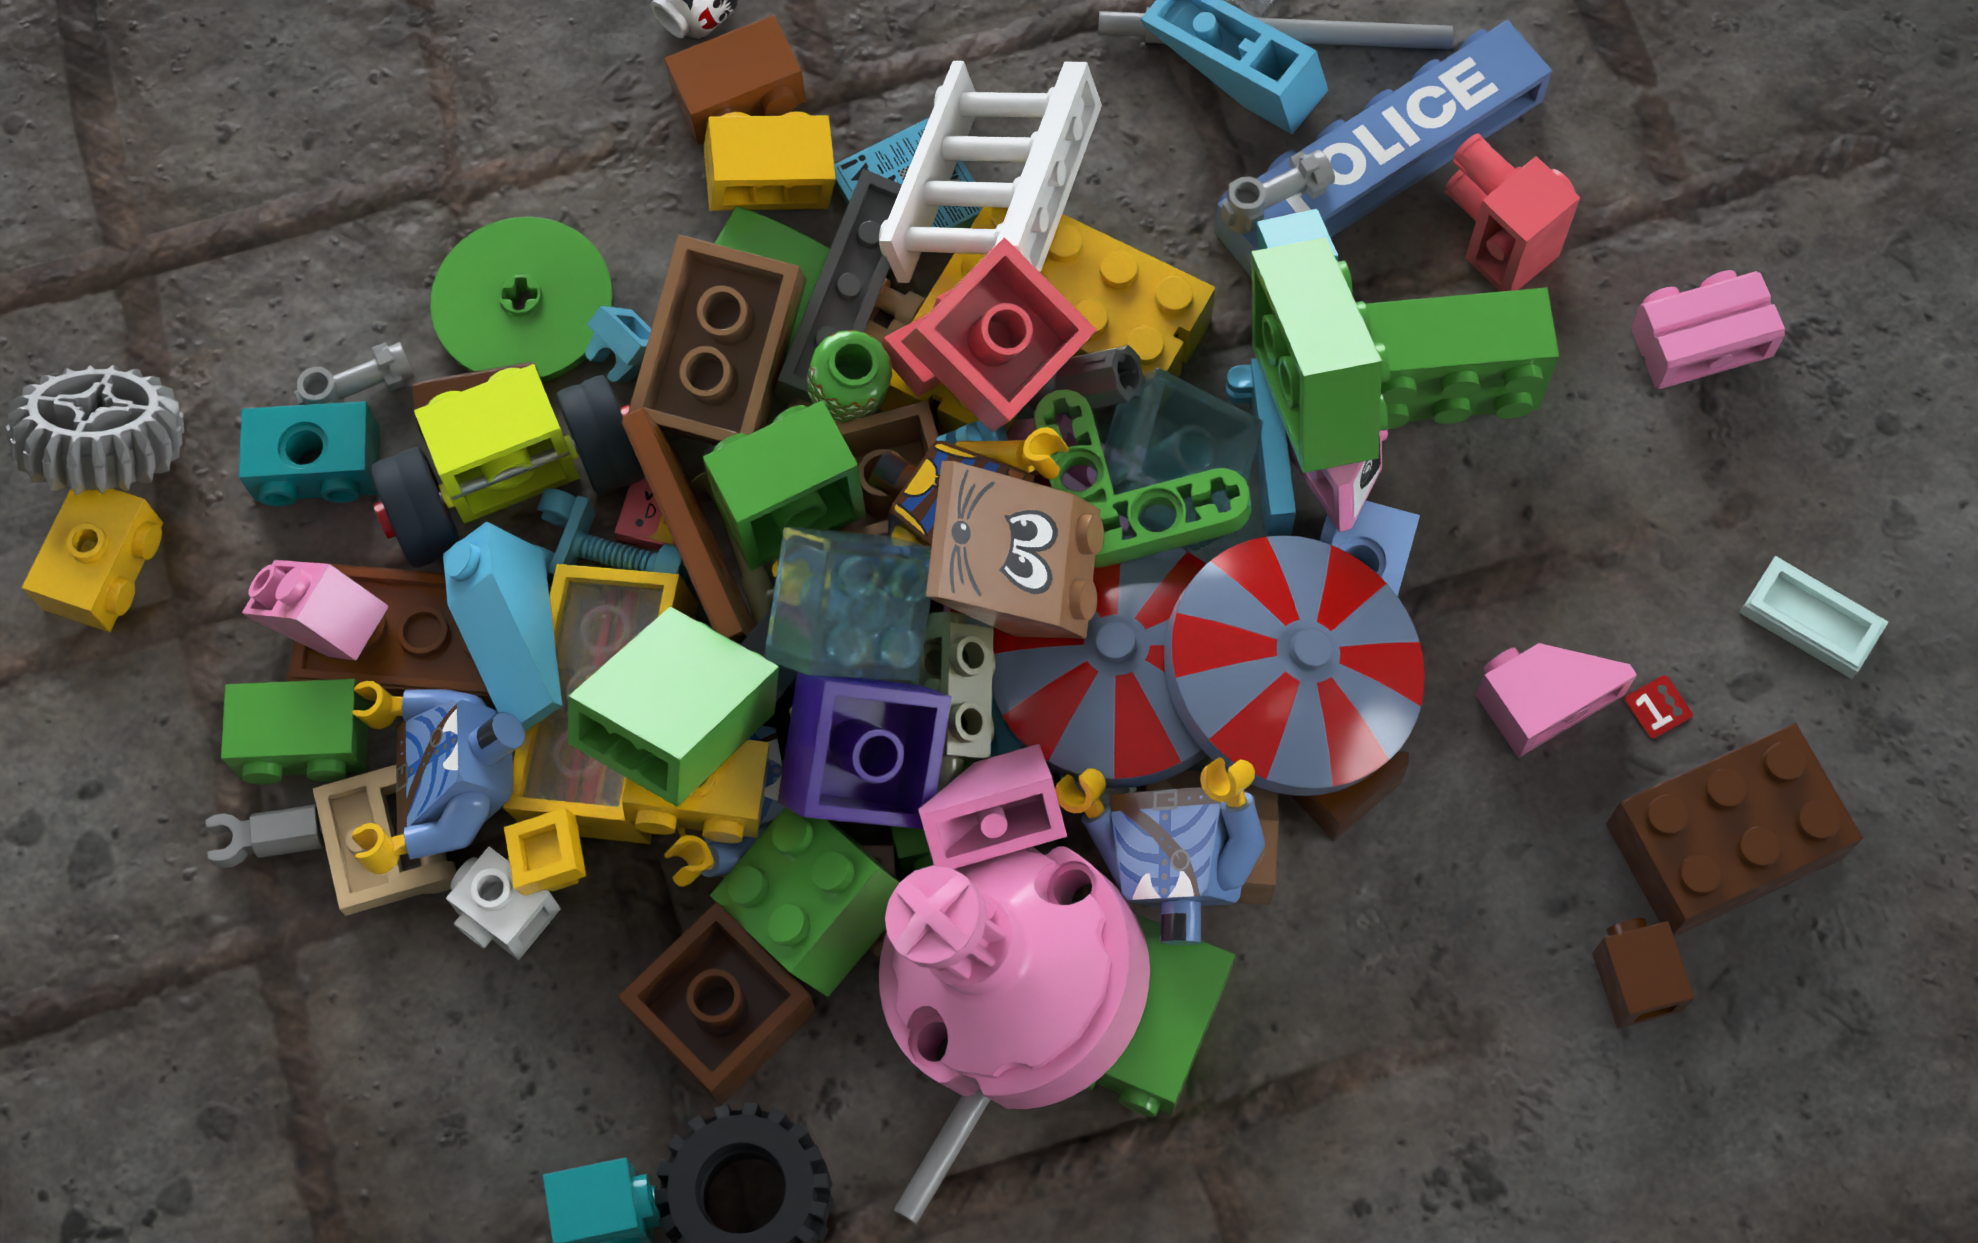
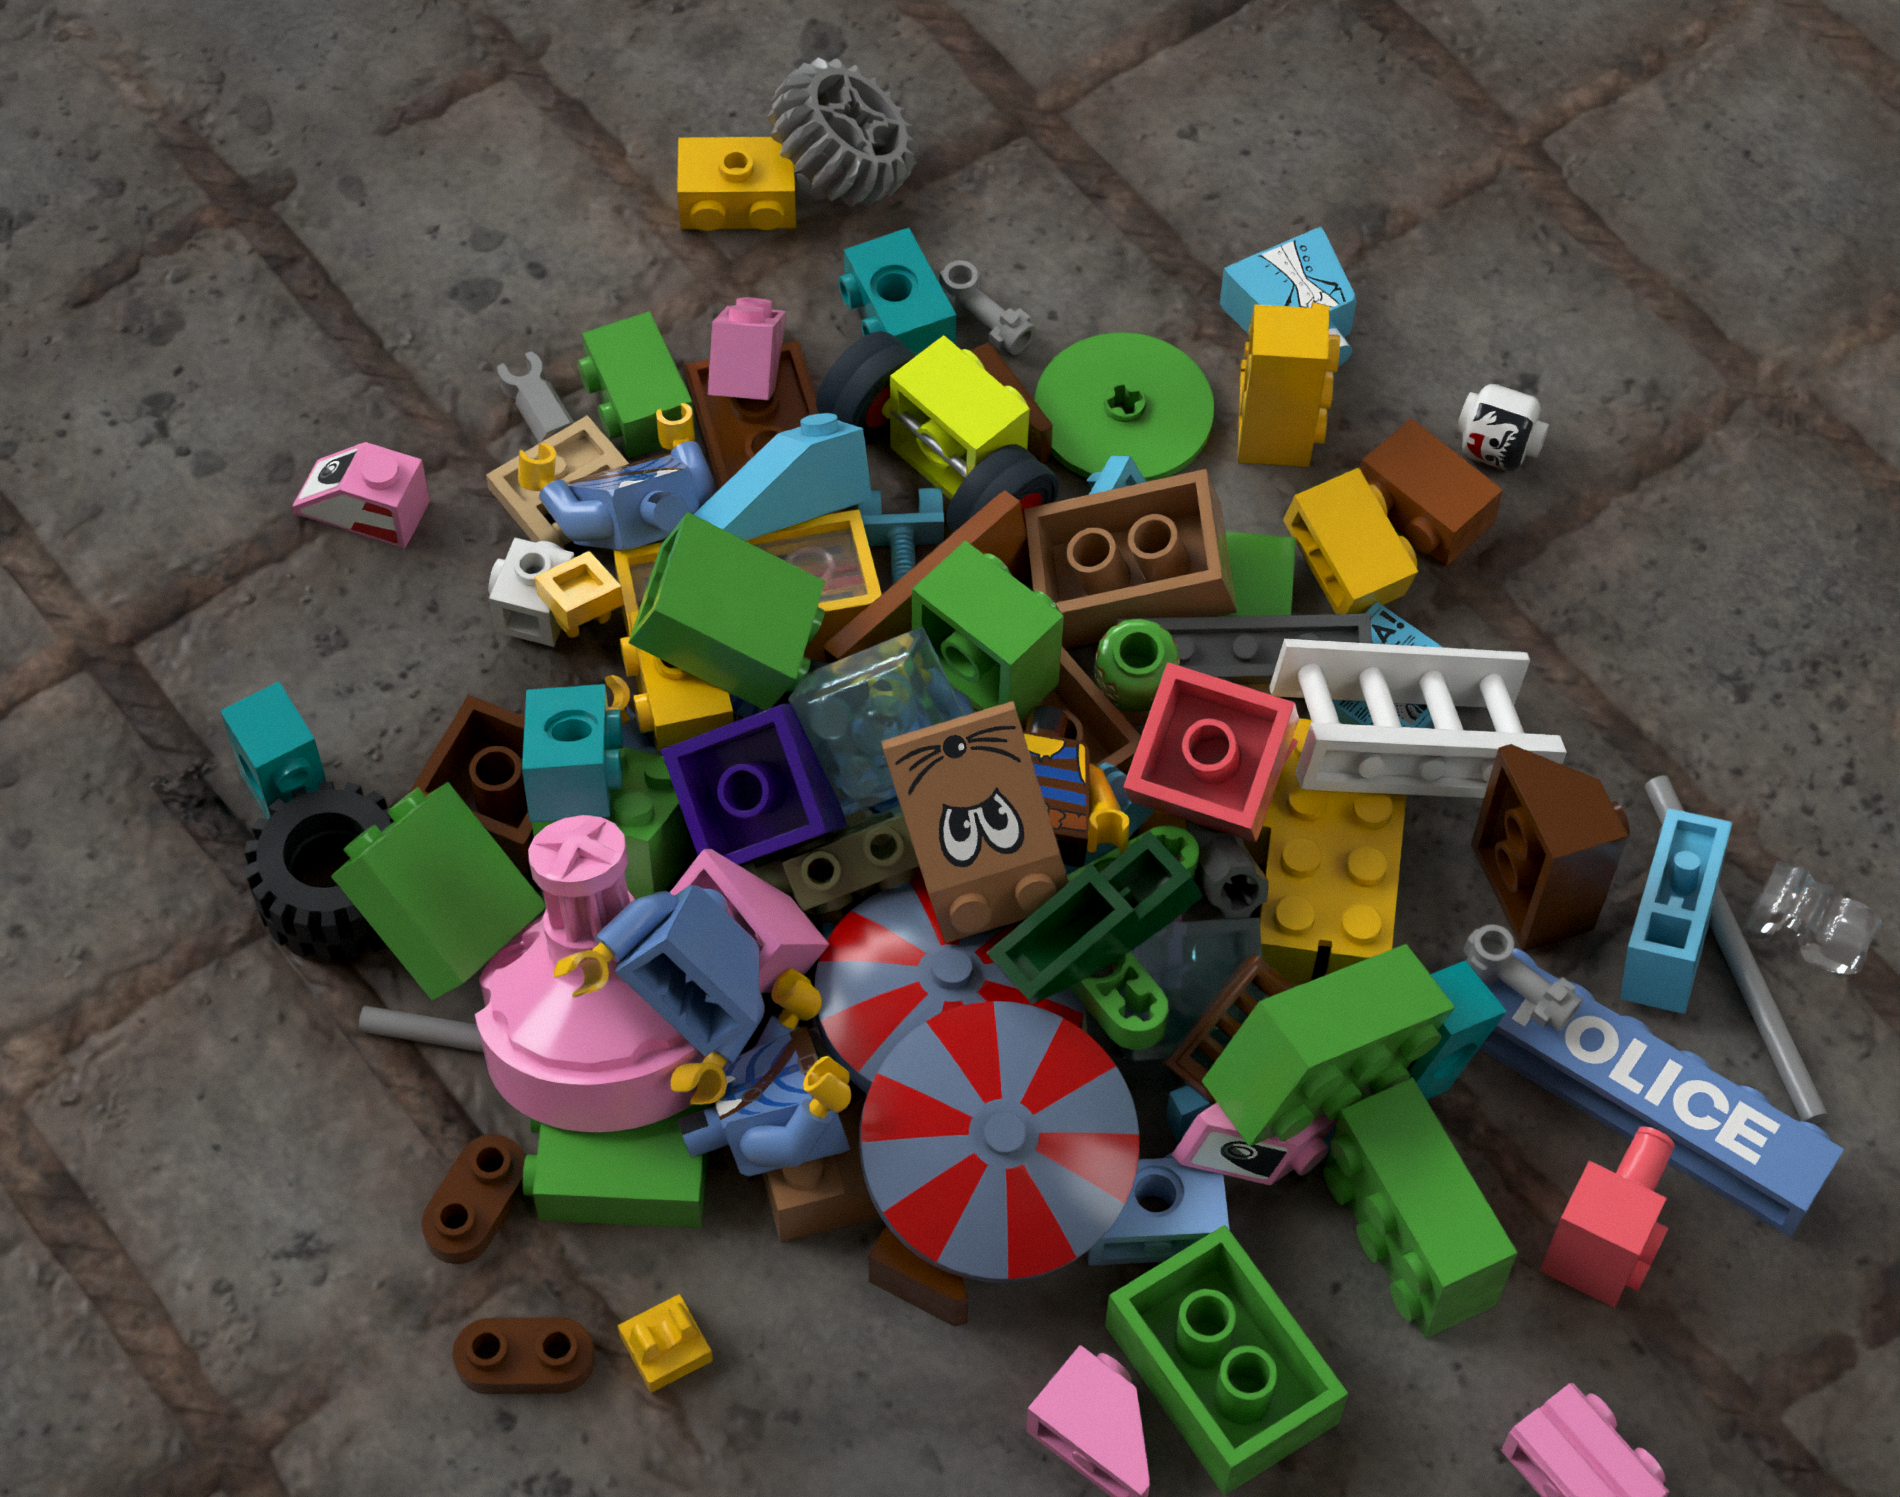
camera: 65 degrees right, 10 degrees down
none -> bright pink slope [292,442,430,549]
none -> bright green brick [331,782,546,1000]
none -> reddish brown plate [421,1134,525,1264]
none -> reddish brown plate [453,1317,595,1394]
none -> teal brick [522,684,623,822]
none -> medium blue torso [553,885,765,1104]
none -> yellow tile [618,1294,713,1393]
none -> dark green slope [987,831,1203,1004]
none -> bright green brick [1105,1225,1349,1496]
none -> reddish brown slope [1163,955,1295,1105]
none -> medium azure torso [1219,226,1357,367]
none -> yellow wedge [1237,304,1340,467]
none -> reddish brown slope [1471,744,1630,952]

